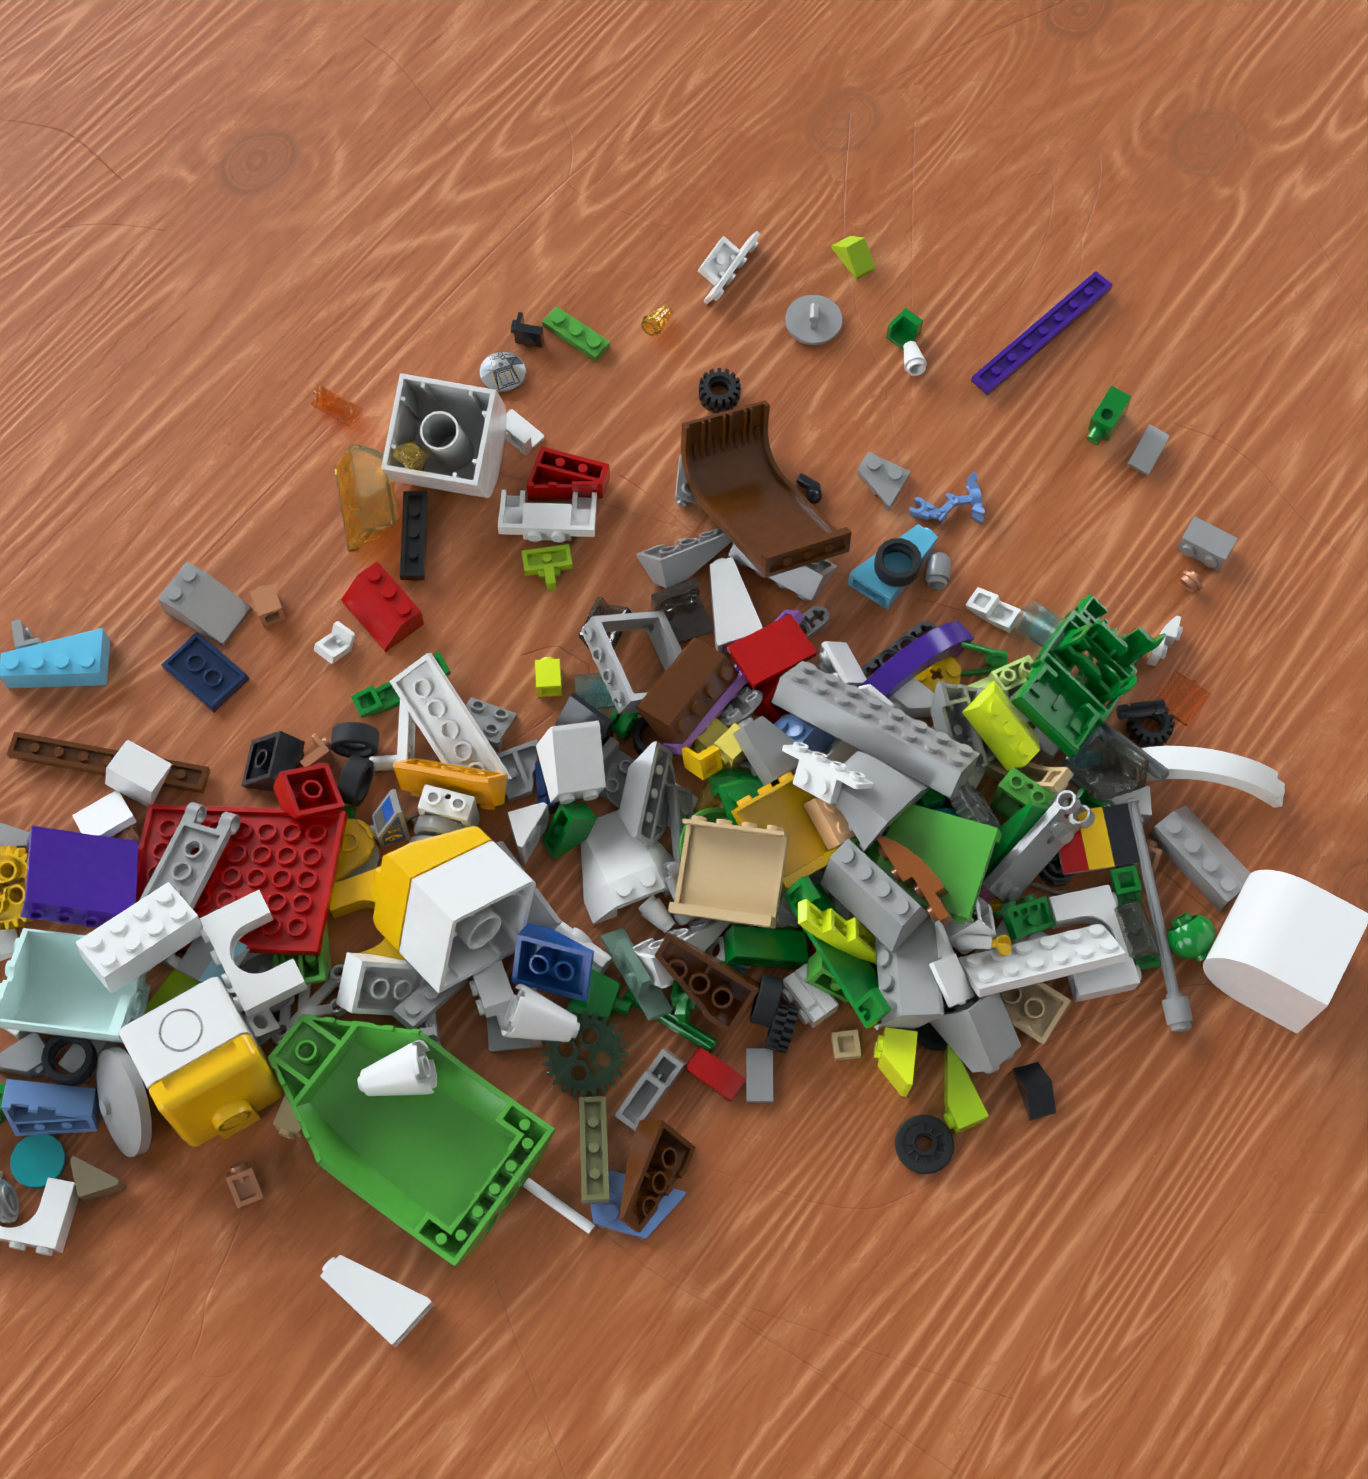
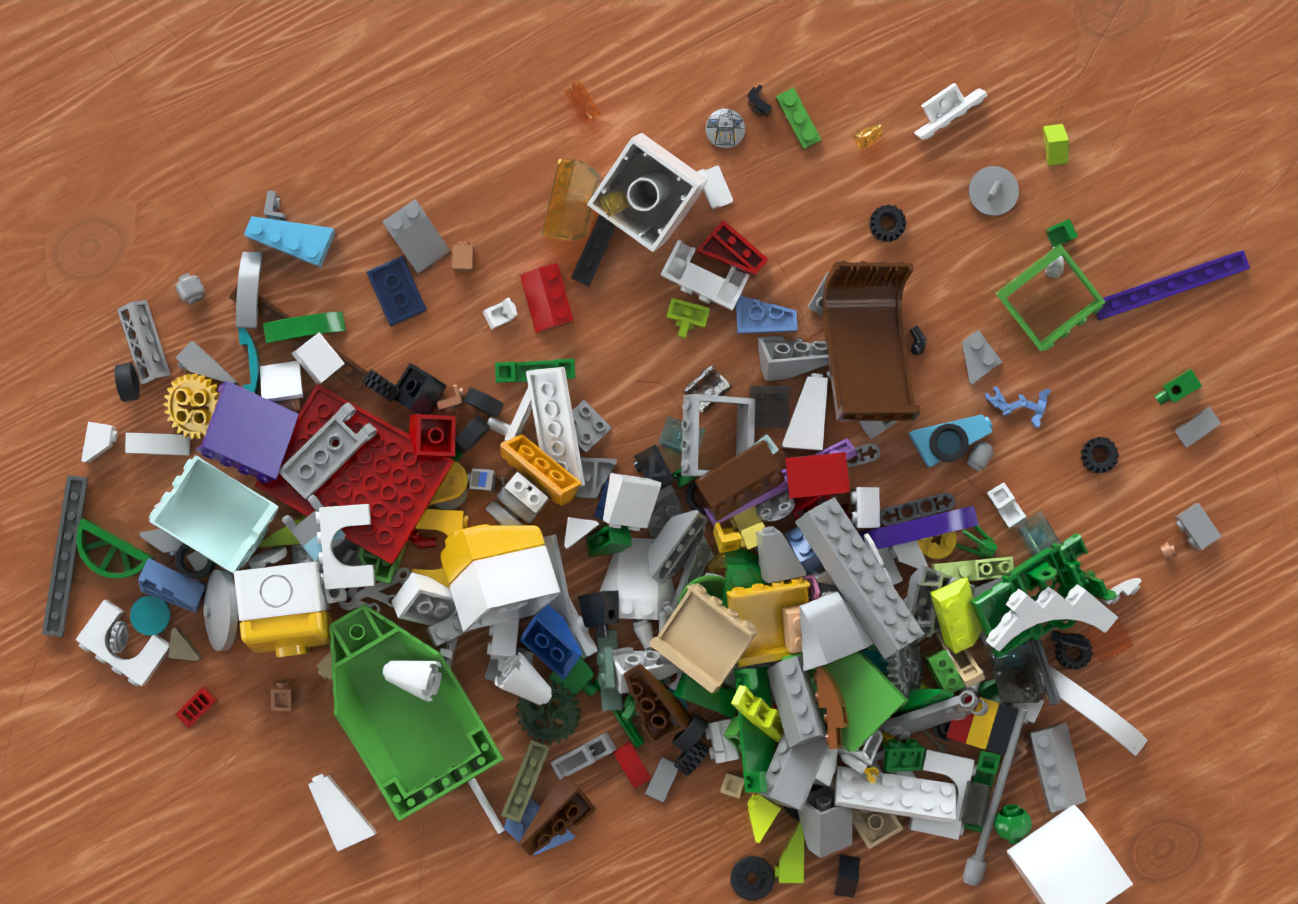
camera: 25 degrees right, 20 degrees up
white brick [75,882,203,995] -> none
neon yellow brick [535,657,562,697] -> none
white bracket [782,742,873,804] -> none
white piece [929,953,975,1007] -> none
none -> red slope [175,686,219,729]
none -> light grey slope [236,252,263,328]
none -> teal slope [238,328,260,394]
none -> green slope [263,311,346,344]
none -> black tyre [362,369,401,403]
none -> red arm [409,529,436,549]
none -> black torso [578,590,619,638]
none -> medium blue wing [736,295,798,334]
none -> white arch [986,584,1118,651]
none -> bright green window [995,244,1105,351]
none -> black tyre [1081,437,1119,473]

